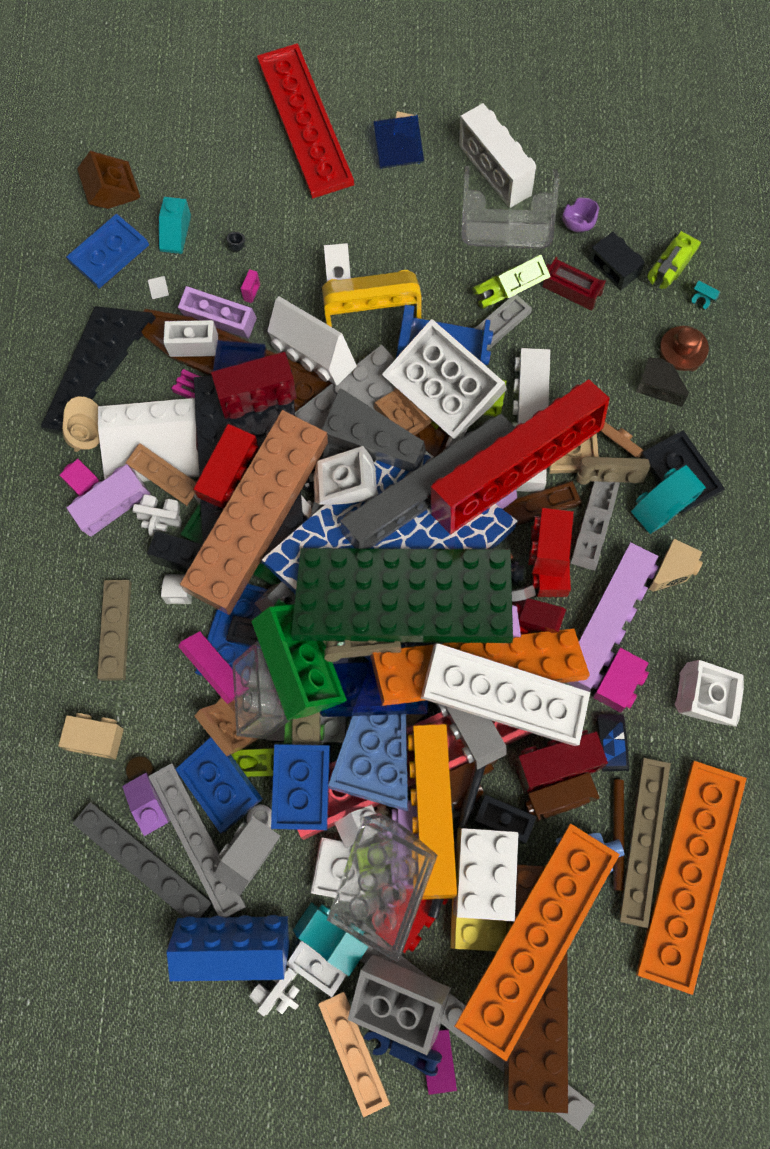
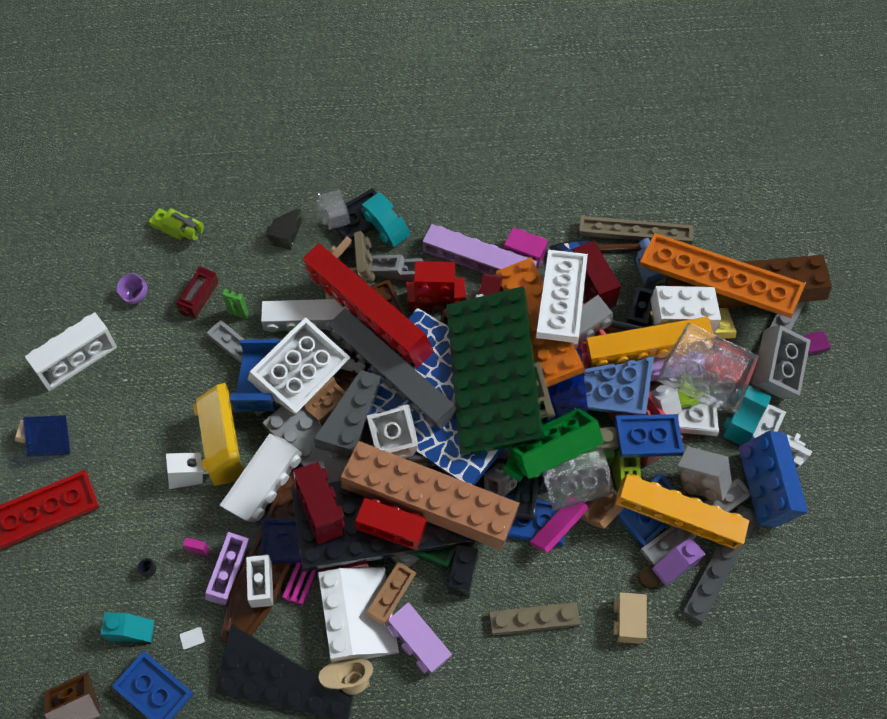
camera: 100 degrees left, 10 degrees down
dark pink brick [60,459,100,496] -> none
white hips [132,494,182,537] -> none
white brick [161,574,192,604] -> none
white tile [247,805,272,829] -> none
light nougat plate [318,991,390,1117] -> none
dark blue piece [363,1029,442,1076] -> none
clear windscreen [461,166,559,249] -> none
plate [472,255,551,309] -> none
reddish brown window [524,772,600,822] -> none
black brick [589,231,645,291] -> none
orange plate [636,761,747,995] -> none
tan slope [649,539,703,592] -> none
copper plate [660,326,709,371] -> none
white slope [675,660,744,727] -> none
teal tile [692,281,720,310] -> none
none -> bright green tile [222,289,249,319]
none -> clear brick [316,187,351,230]
none -> light orange brick [615,474,749,550]

